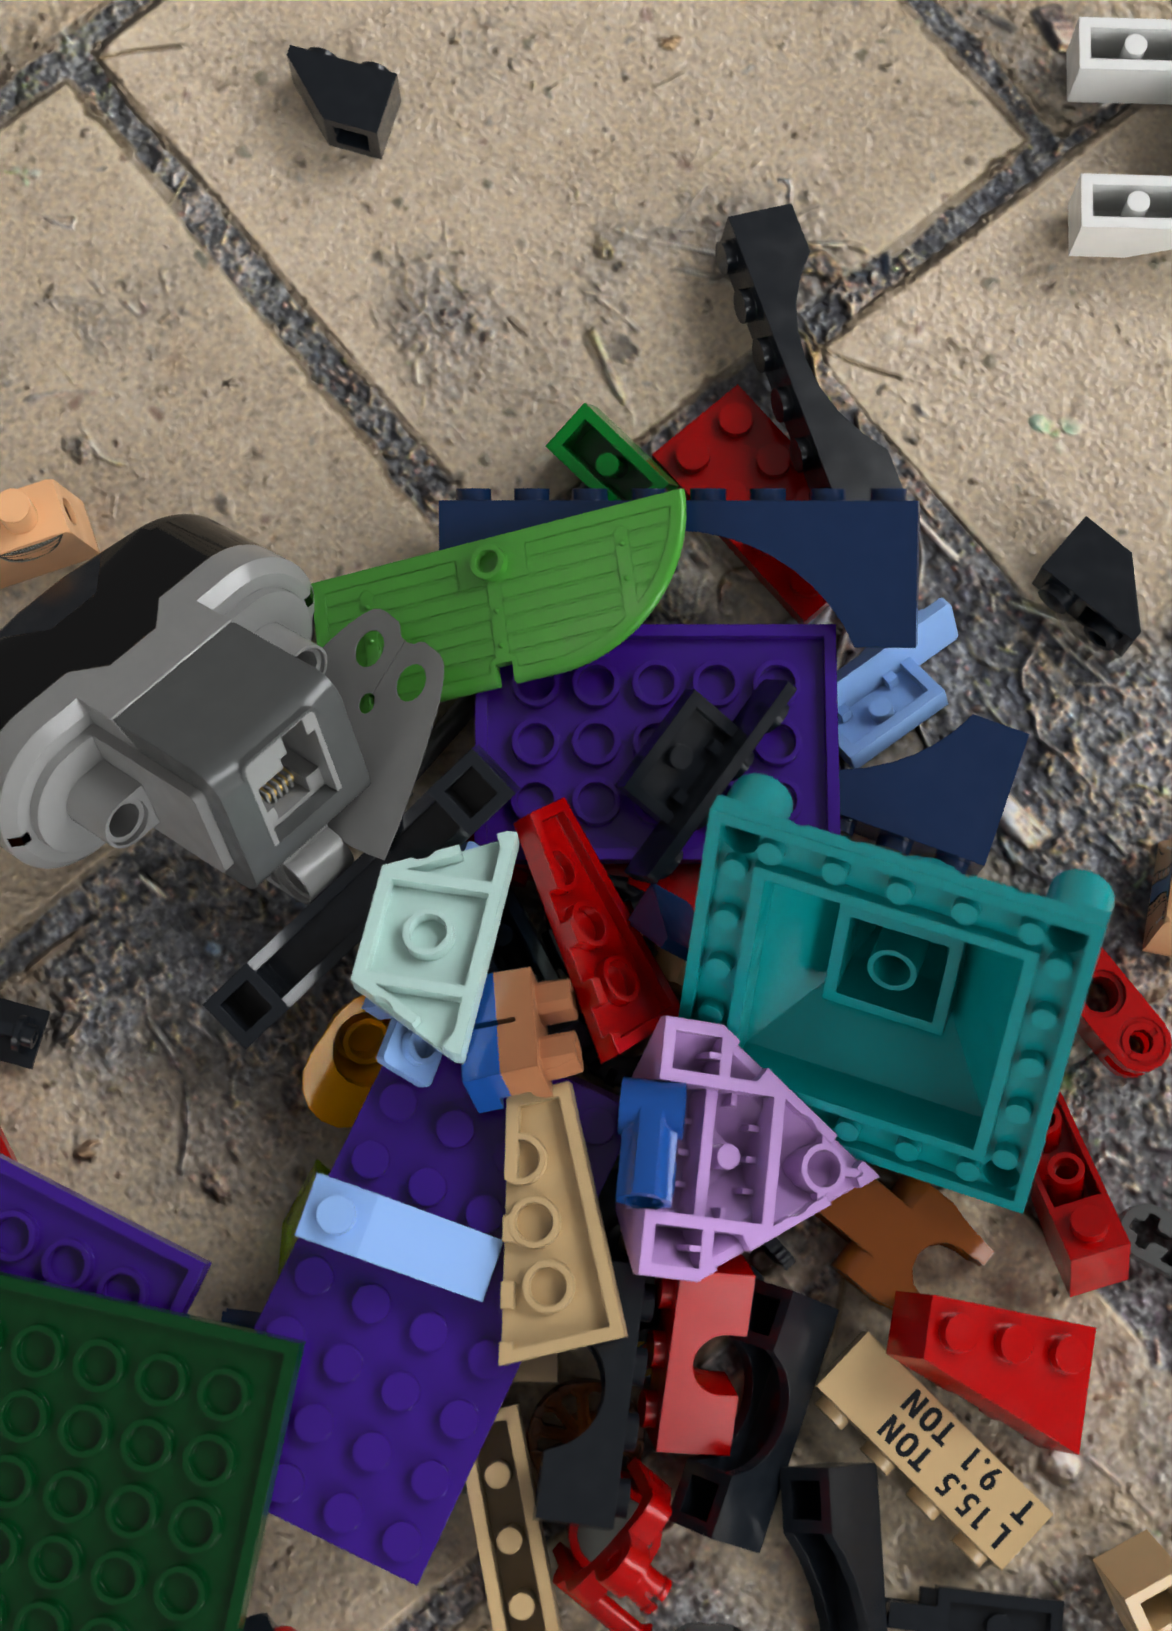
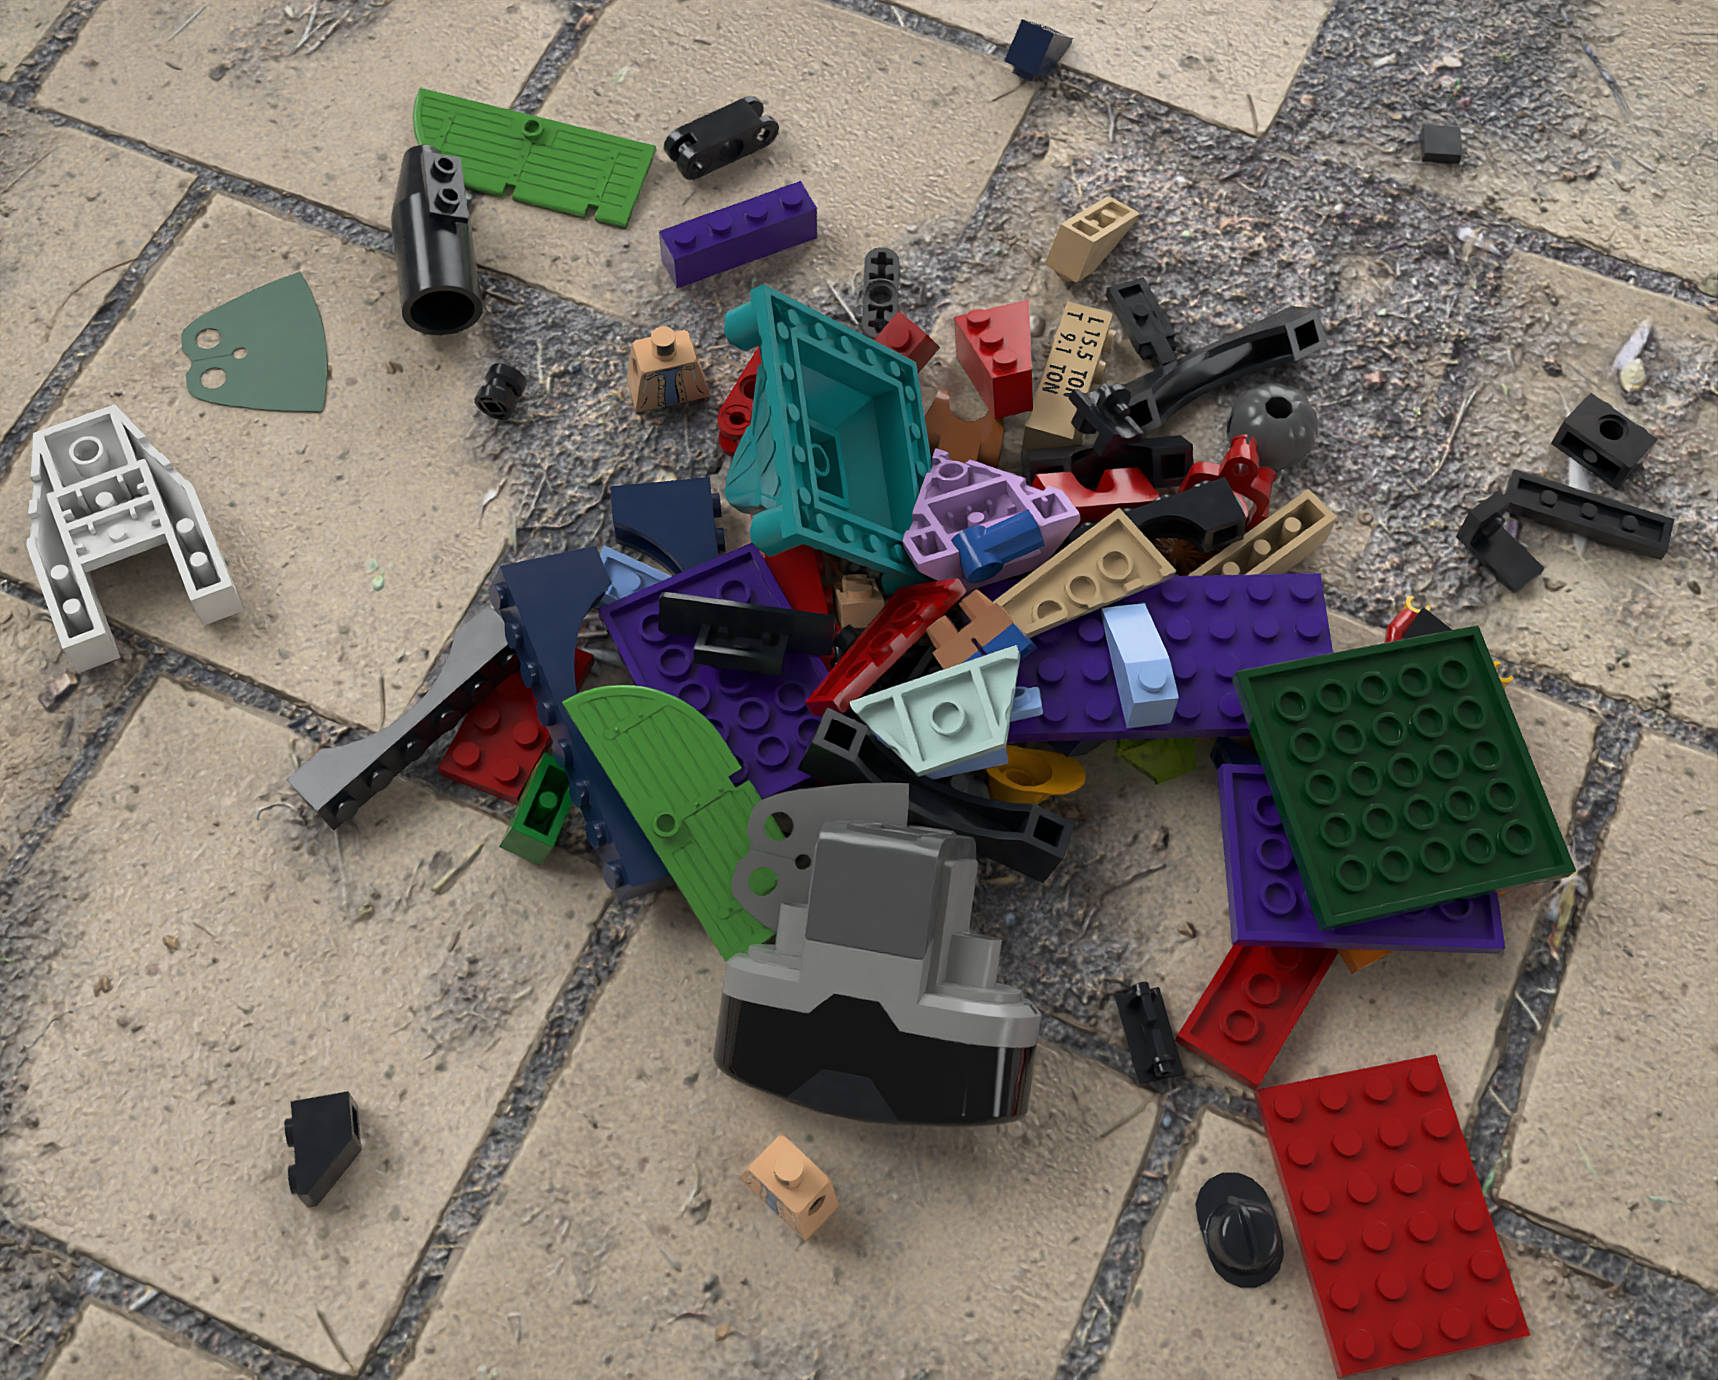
camera: 120 degrees left, 15 degrees down
dark blue slope [628,884,694,962] -> none
black slope [1032,516,1141,657] -> none
none -> black hips [1068,384,1144,458]

